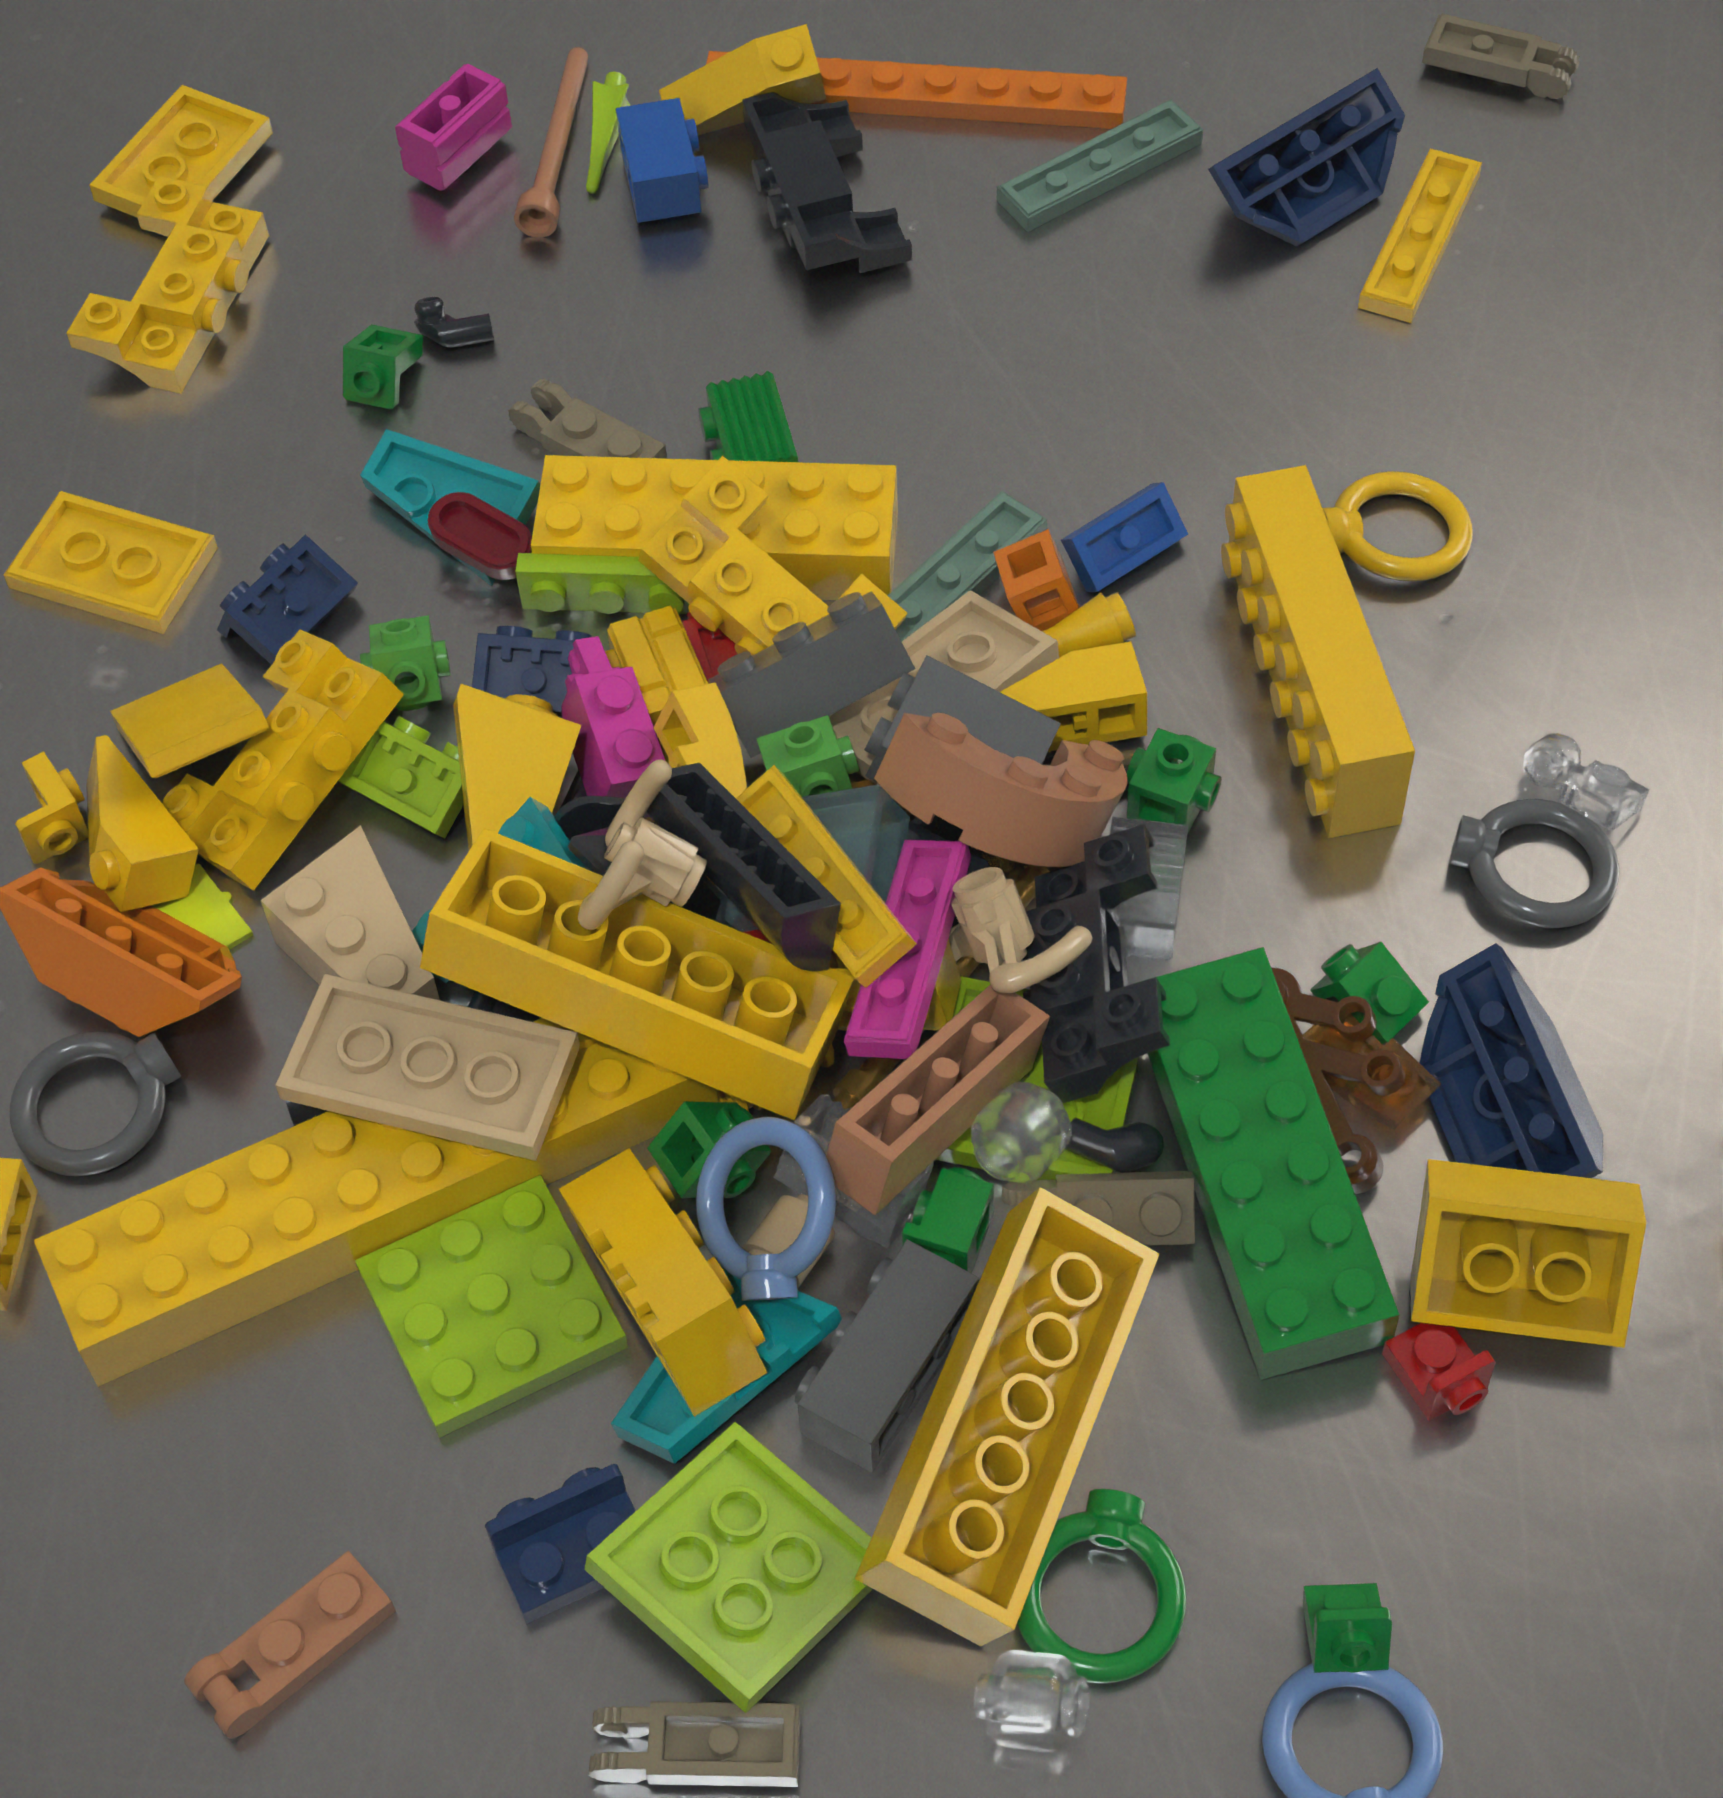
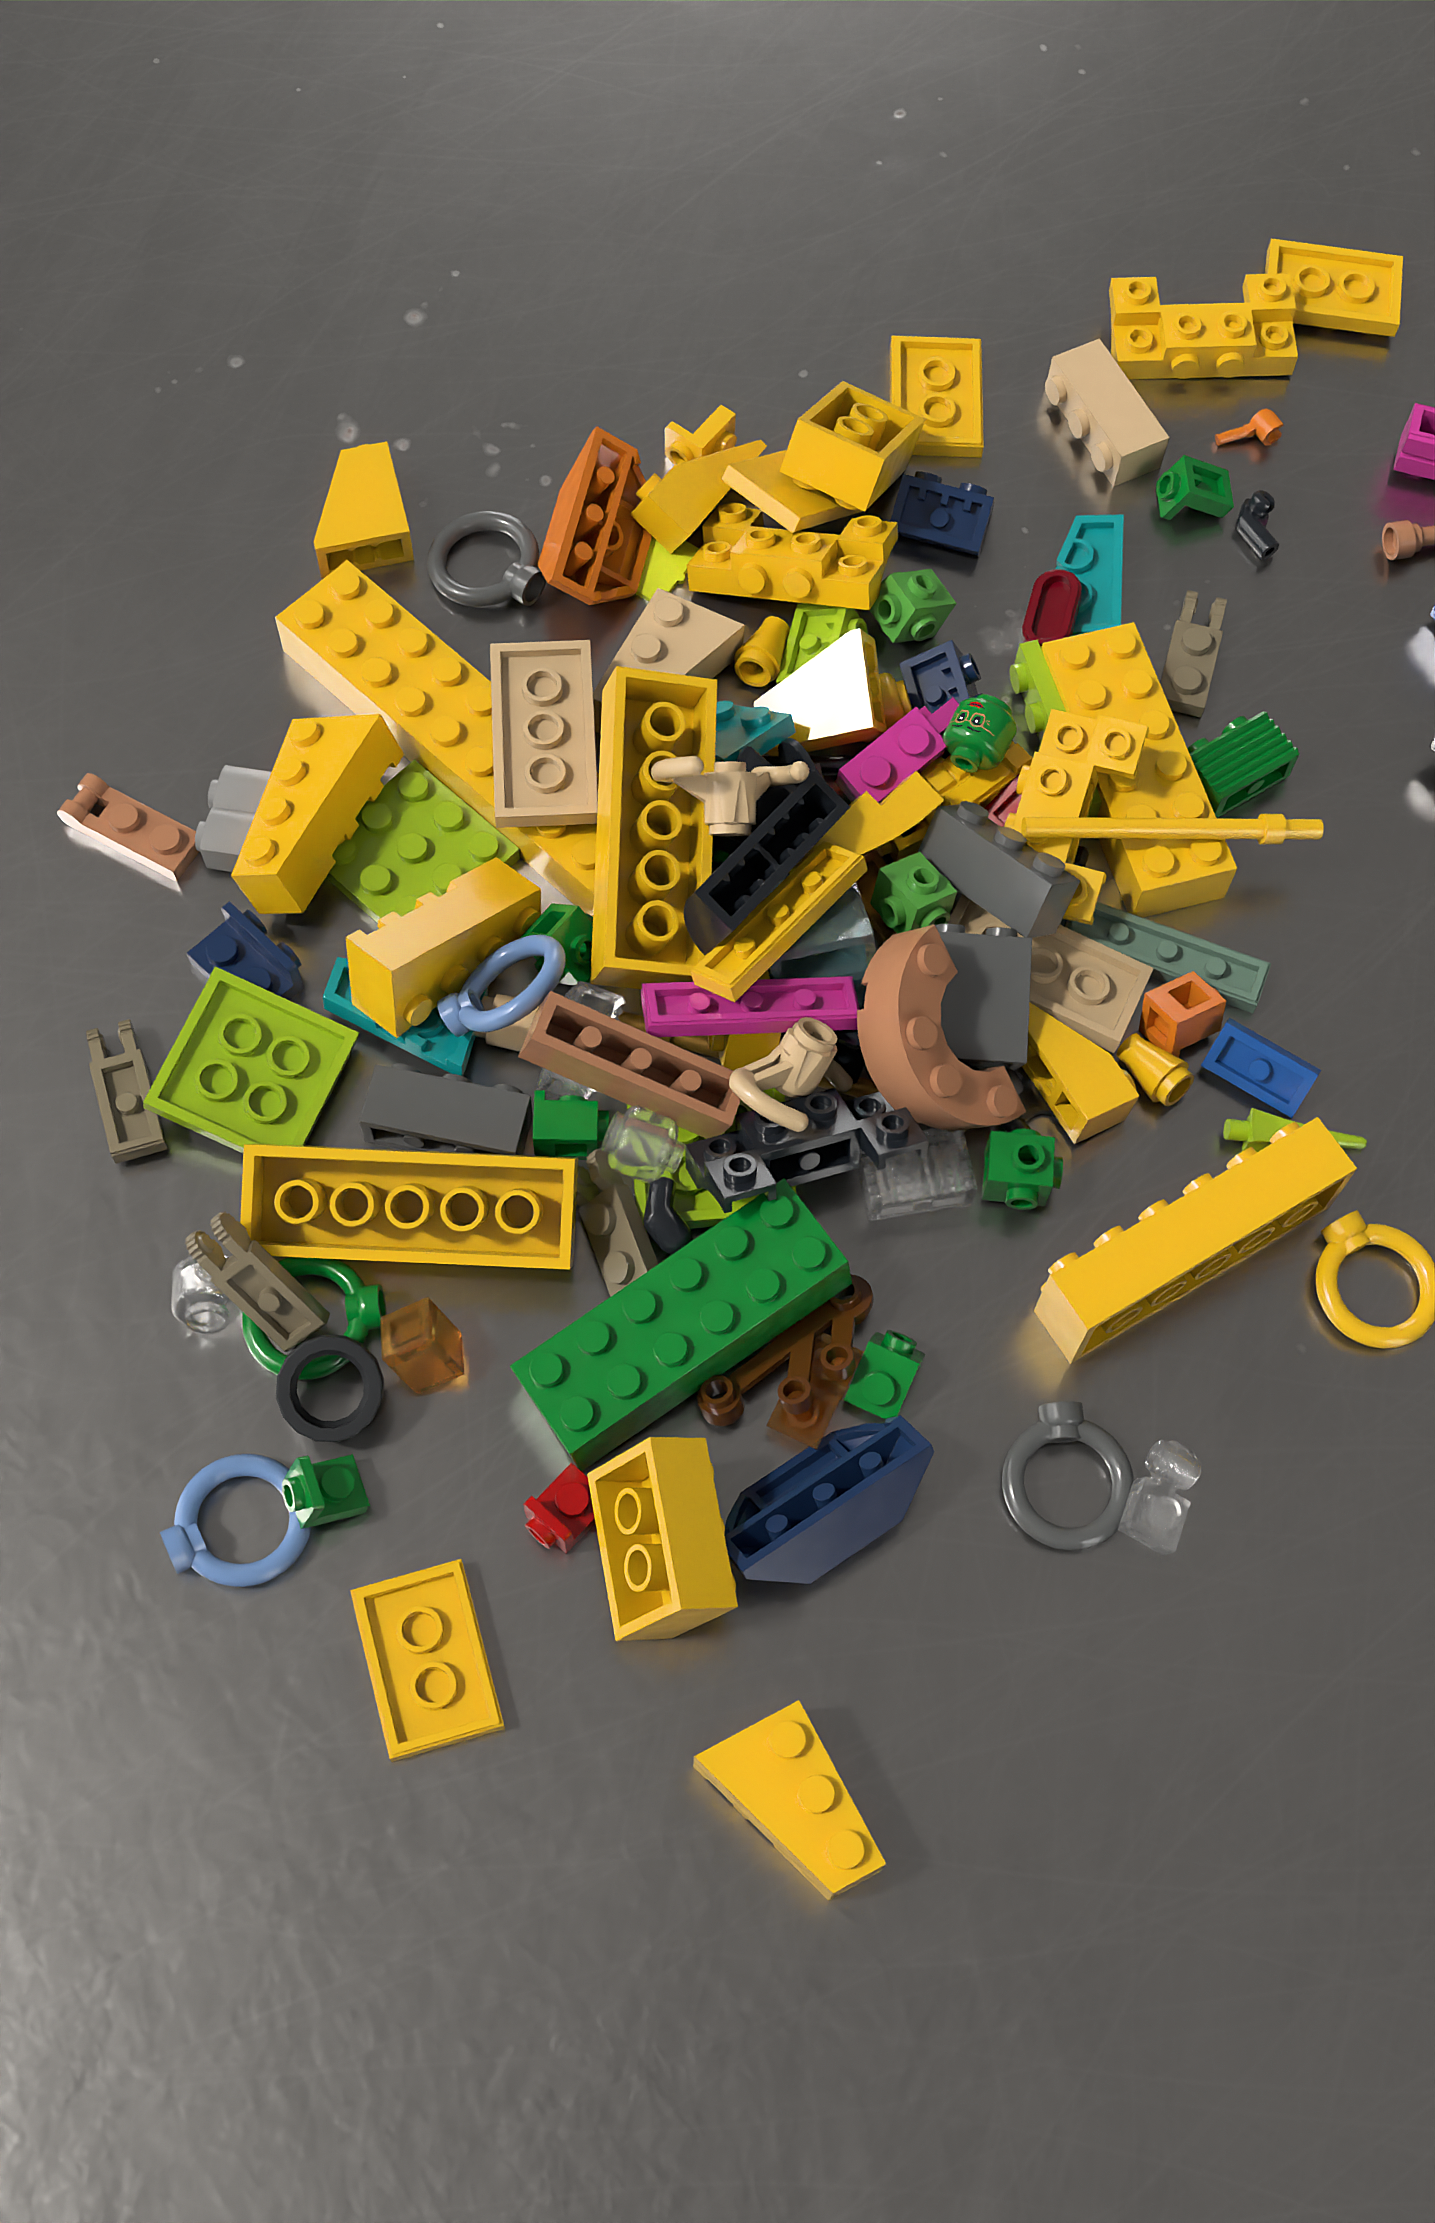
camera: 65 degrees right, 10 degrees up
none -> dark tan hinge [185,1211,330,1352]
none -> light grey brick [195,765,271,872]
none -> yellow wedge [231,714,405,914]
none -> black tyre [276,1335,384,1442]
none -> yellow tile [350,1559,505,1762]
none -> clear orange panel [381,1297,465,1393]
none -> yellow cone [735,616,790,687]
none -> yellow brick [779,381,926,512]
none -> green head [942,694,1017,773]
none -> yellow bar [1021,814,1324,845]
none -> tan brick [1045,338,1170,487]
none -> orange hand [1215,408,1283,446]
none -> lime piece [1223,1108,1367,1152]

